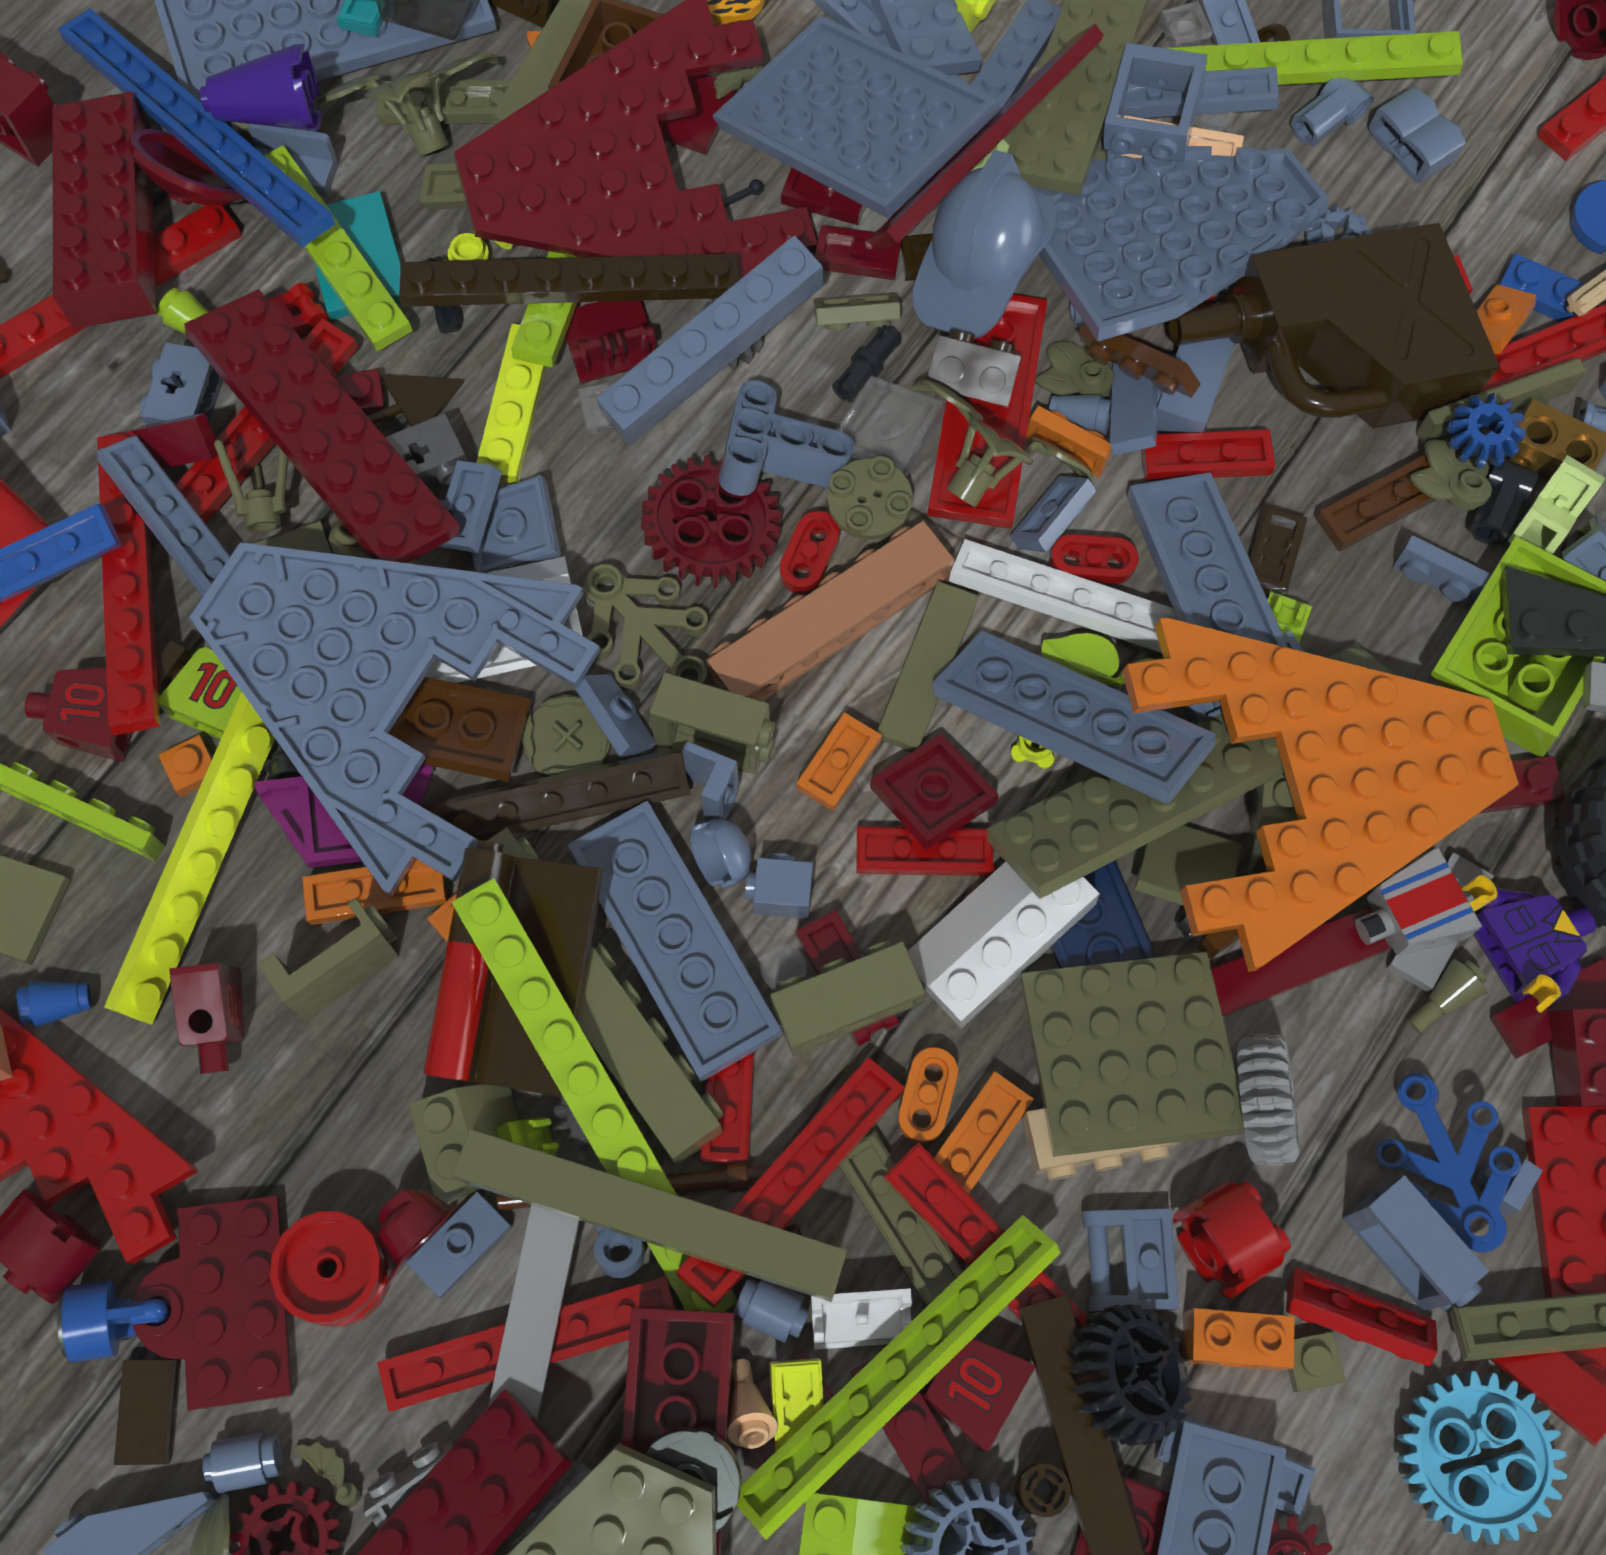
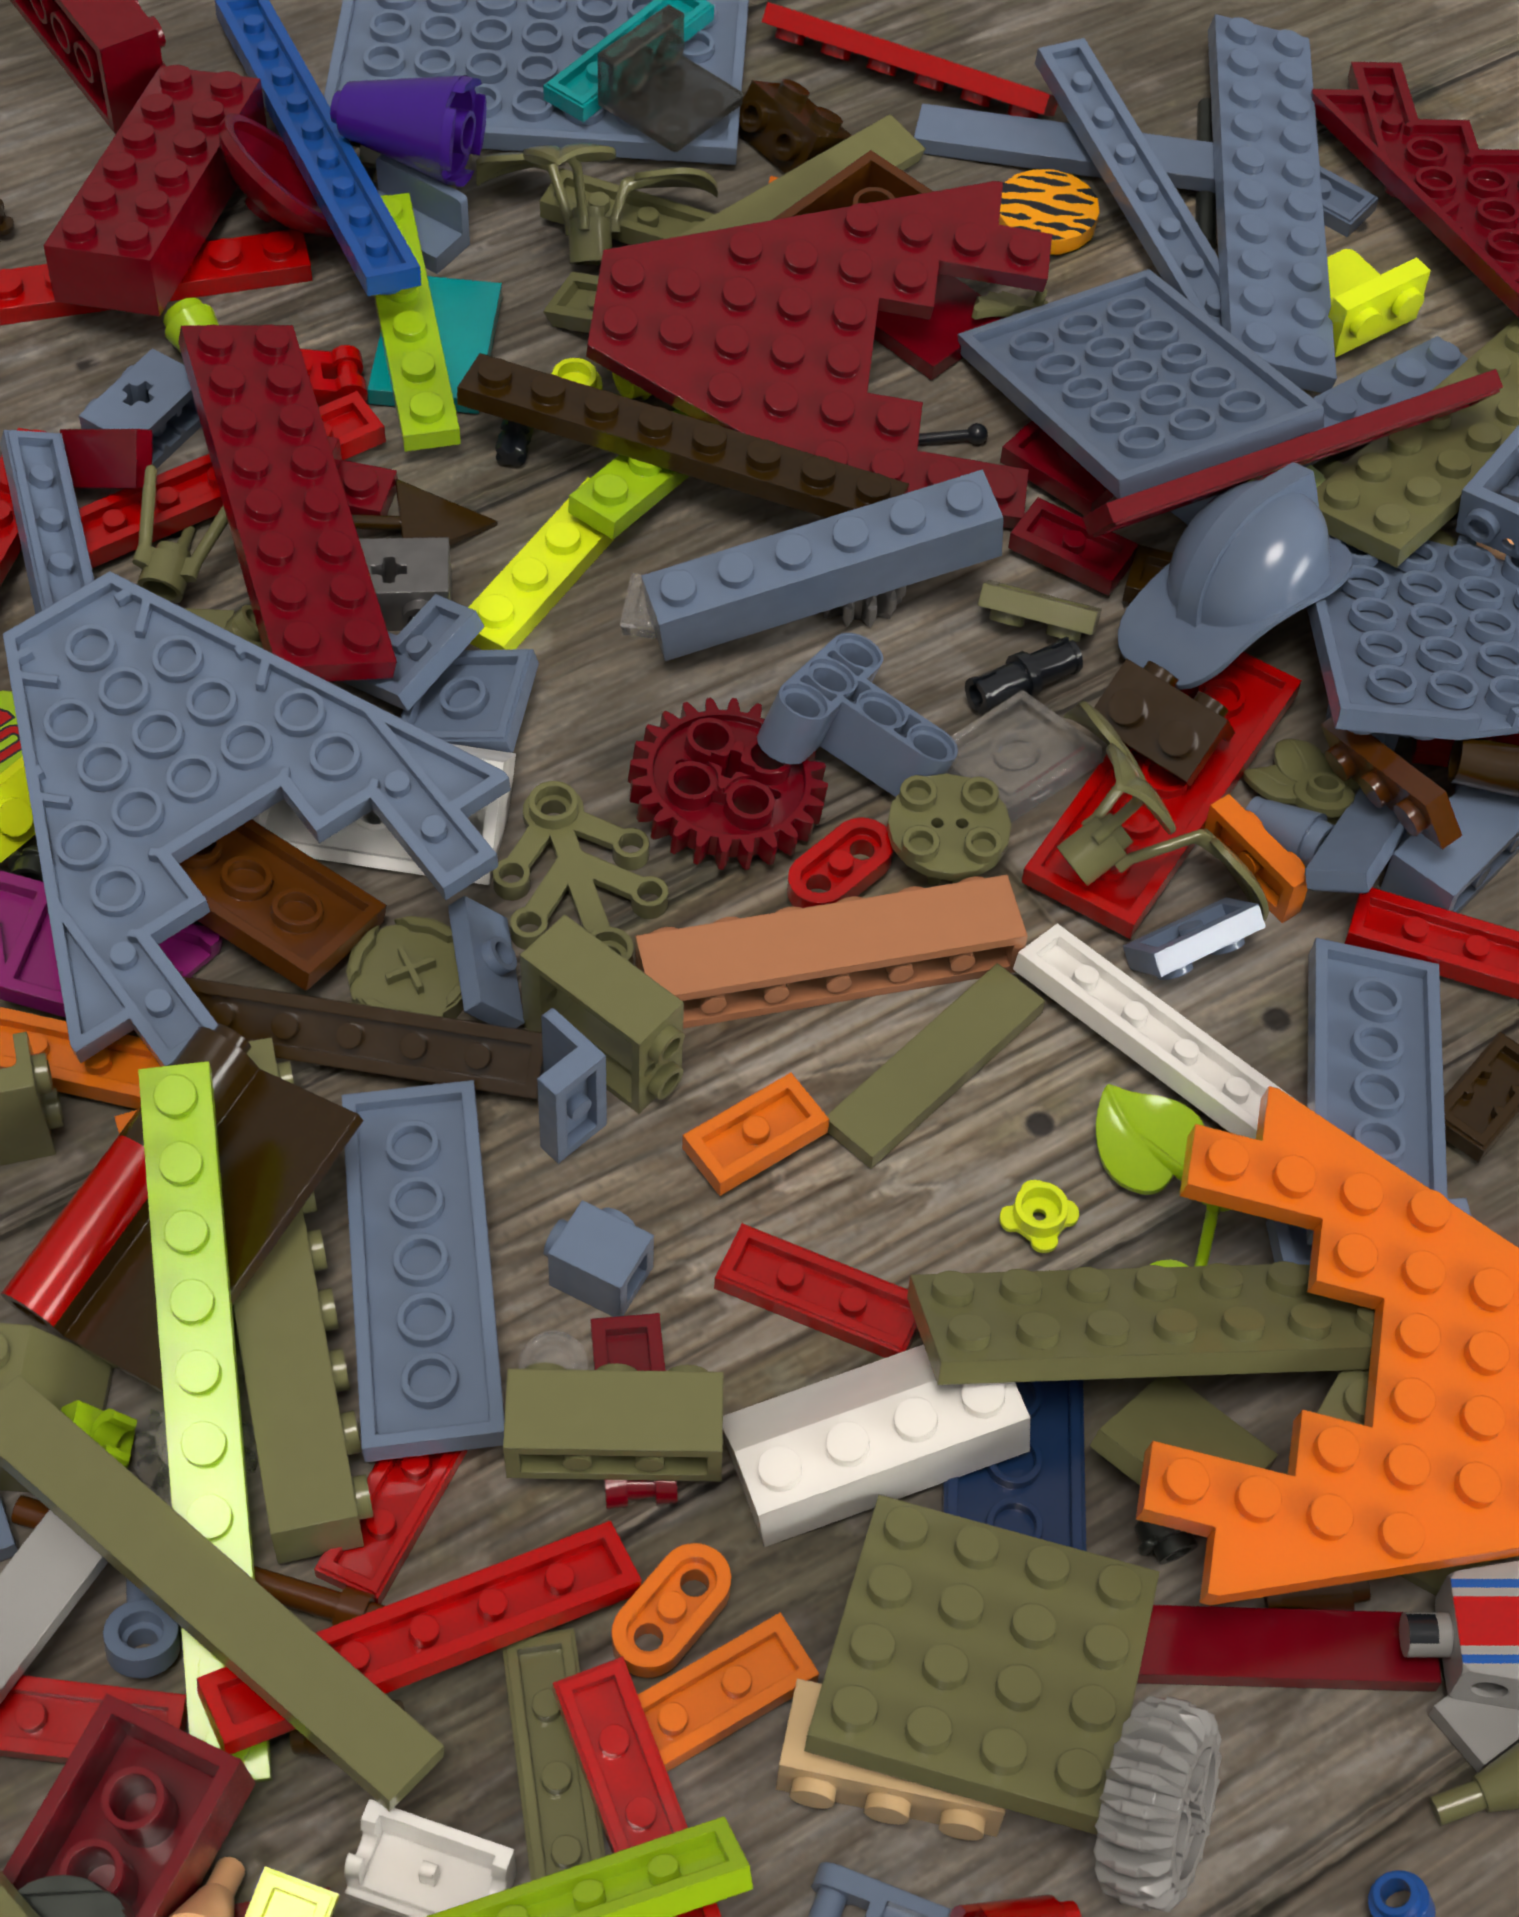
camera: 20 degrees right, 15 degrees down
dark red hinge [565,301,657,384] -> none
sand blue hair [689,818,752,889] -> none
sand blue brick [734,1277,810,1343] -> none
dark red plate [870,733,999,850] -> none
sand blue plate [932,630,1216,805] -> none
red plate [1050,534,1139,584] -> none
reddish brown tile [1197,929,1239,960] -> none
lime tile [1267,591,1312,643] -> none

